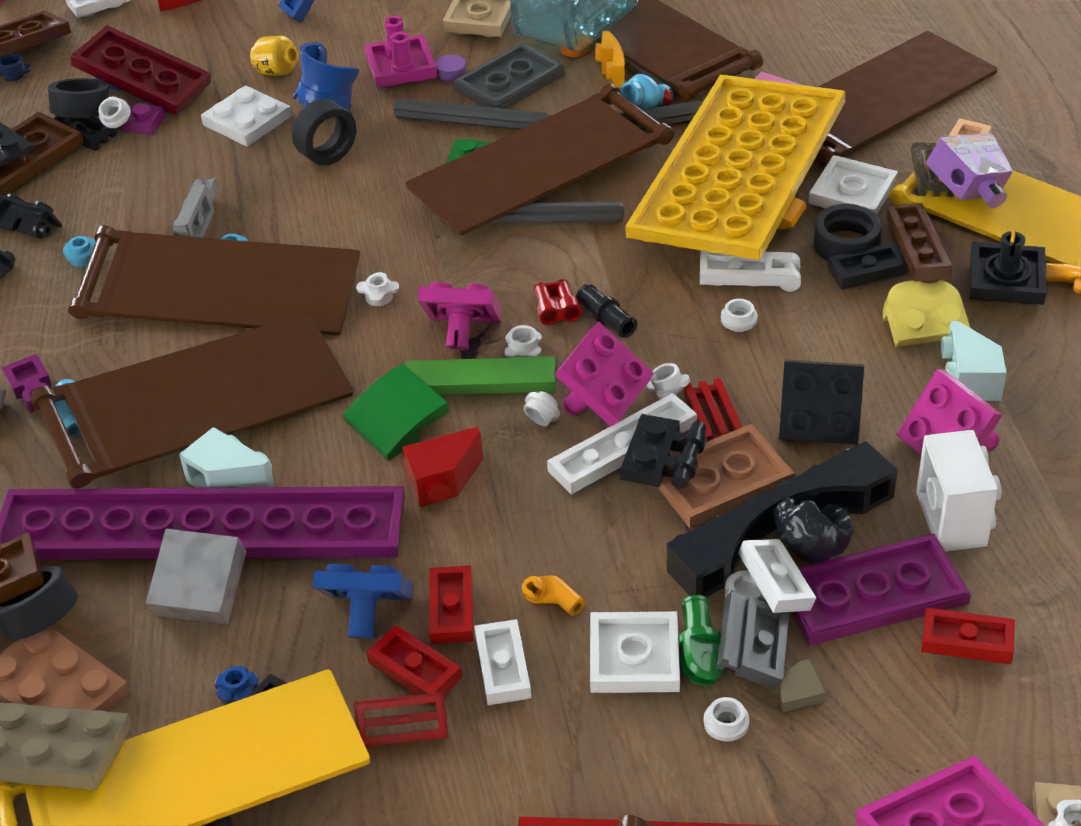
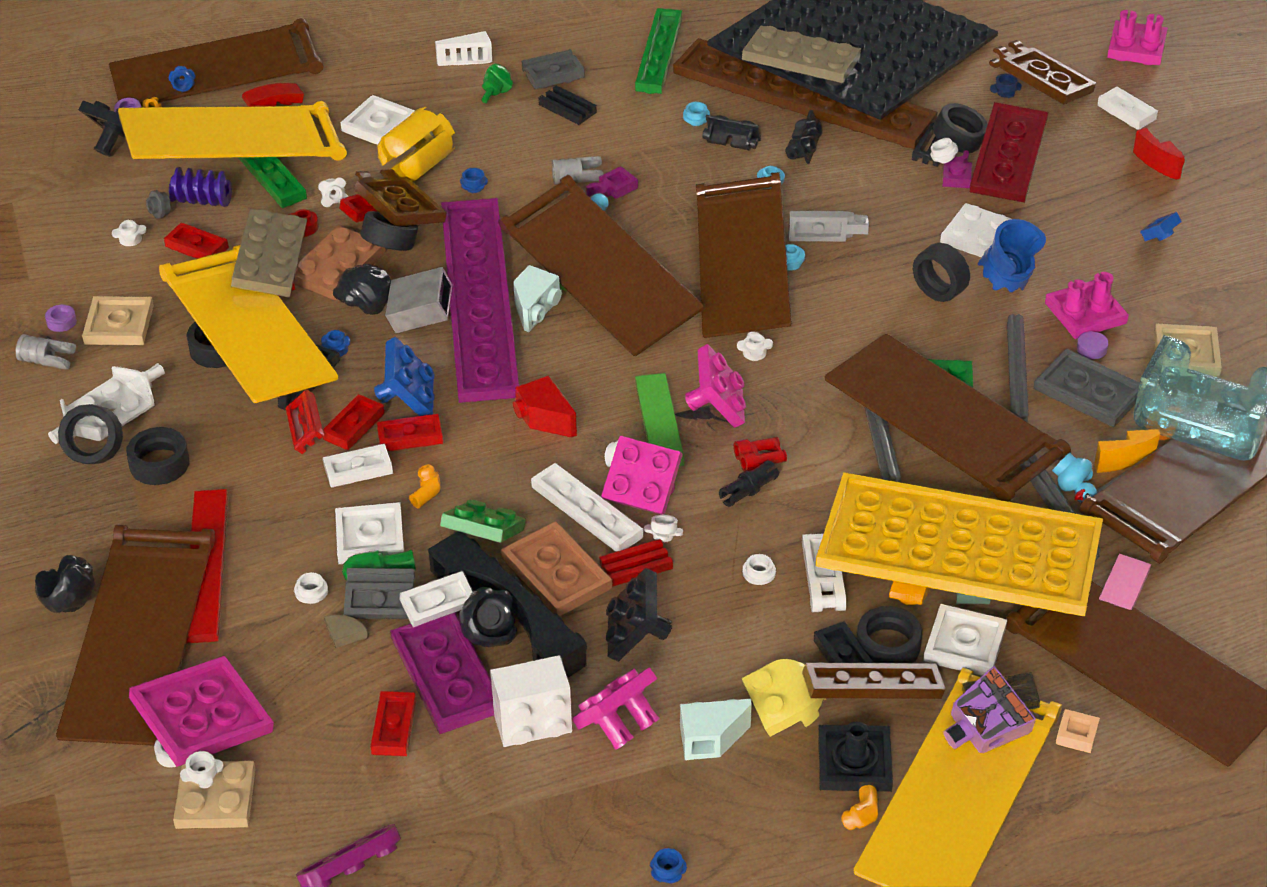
camera: 80 degrees right, 0 degrees up
yellow head [250,36,298,76] -> none
green slope [343,363,449,461] -> none
white plate [505,325,542,358] -> none
black plate [620,414,707,488] -> none
none -> black hair [333,264,391,315]
none -> green plate [440,500,526,543]

